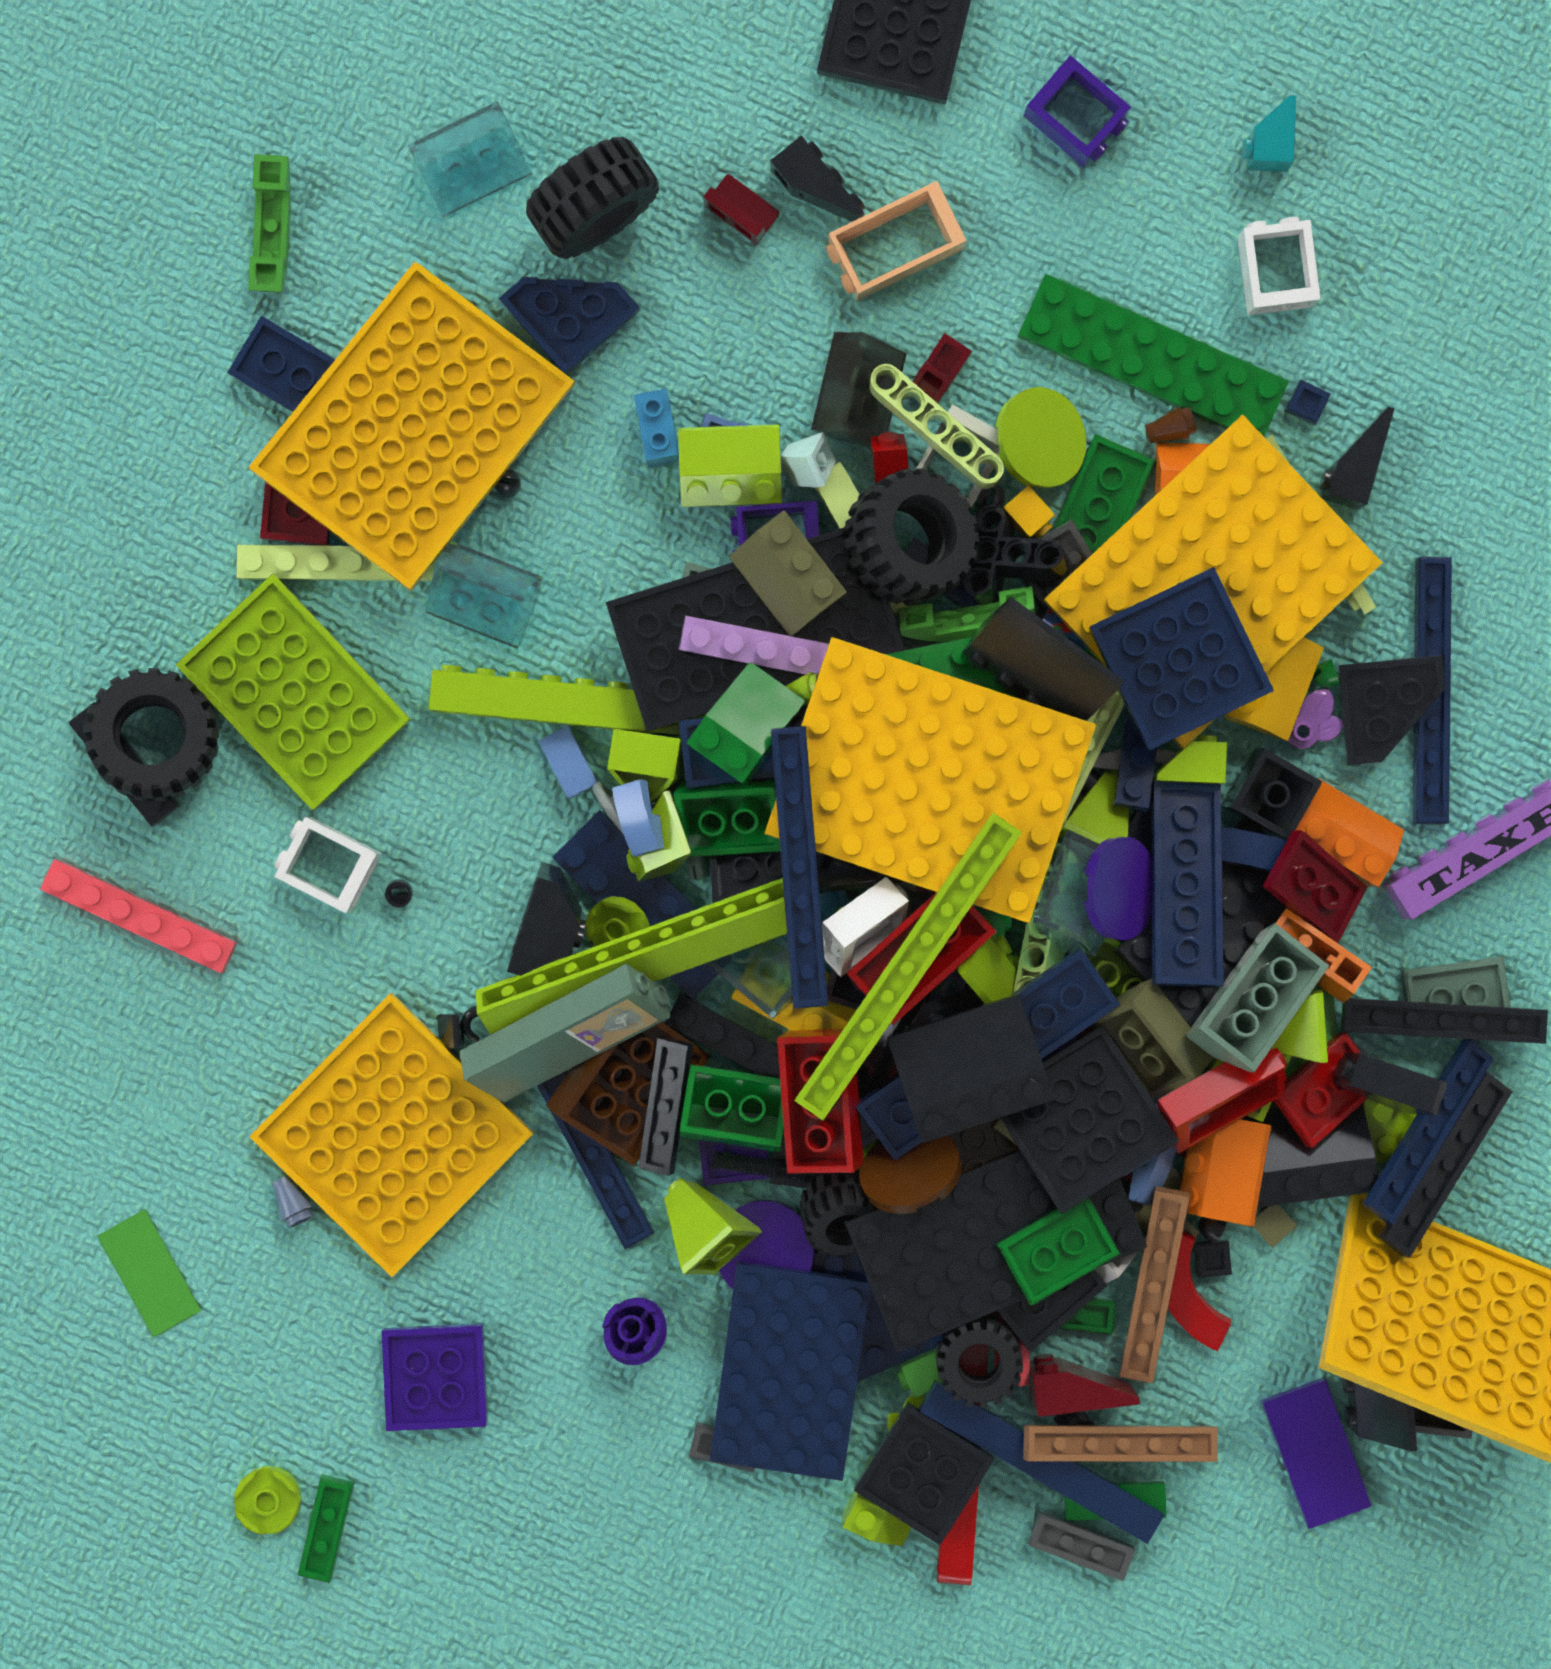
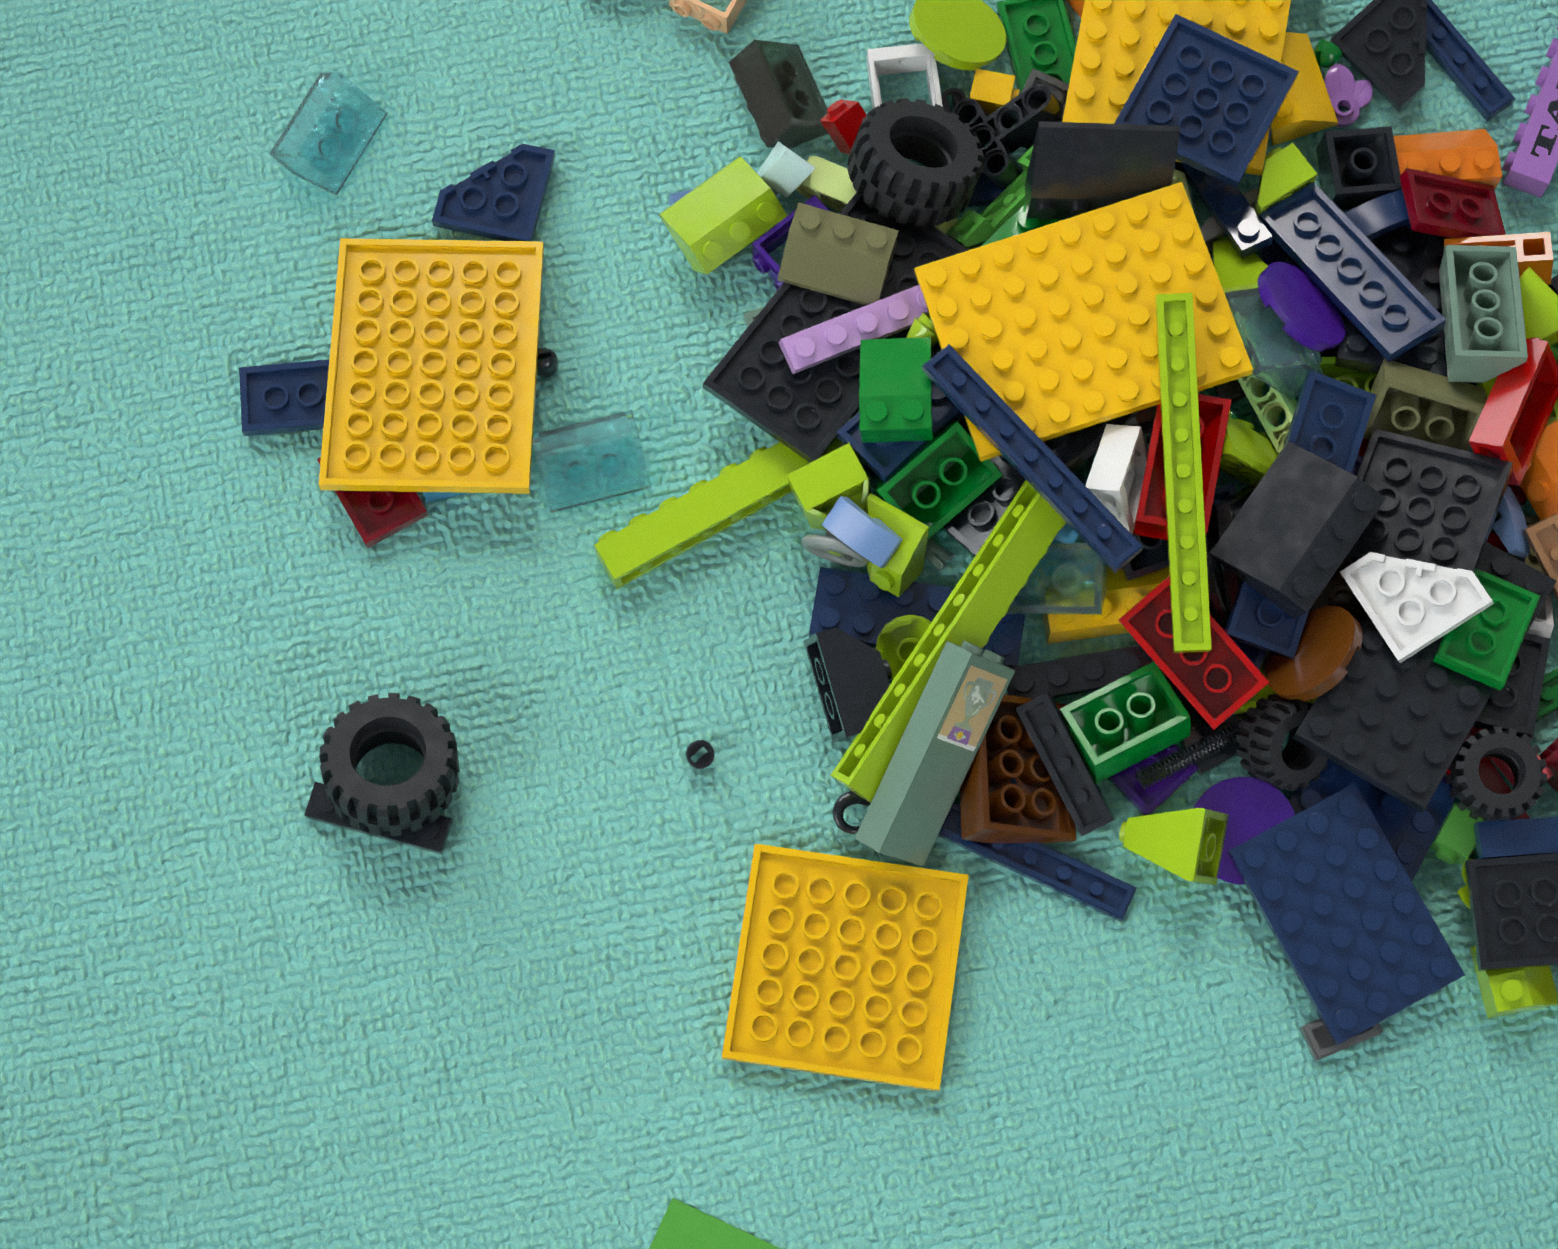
camera: 35 degrees left, 15 degrees down
coral plate [40,859,238,973] -> none
lime plate [176,573,412,811] -> none
yellowish green plate [237,545,438,582] -> none
bright green slope [248,154,291,293] -> none
sand blue cone [272,1176,313,1228] -> none
white window [274,817,382,913] -> none
dark purple plate [381,1323,488,1431] -> none
black slope [437,1012,465,1048] -> none
black tyre [526,137,659,259] -> none
medium blue slope [539,725,598,799] -> none
dark purple cone [602,1298,667,1365] -> none
dark azure brick [634,388,679,467] -> none
dark red panel [703,174,779,245] -> none
yellowish green beam [870,364,1004,489] -> none
dark red slope [912,333,973,404] -> none
none -> white plate [1340,552,1494,663]

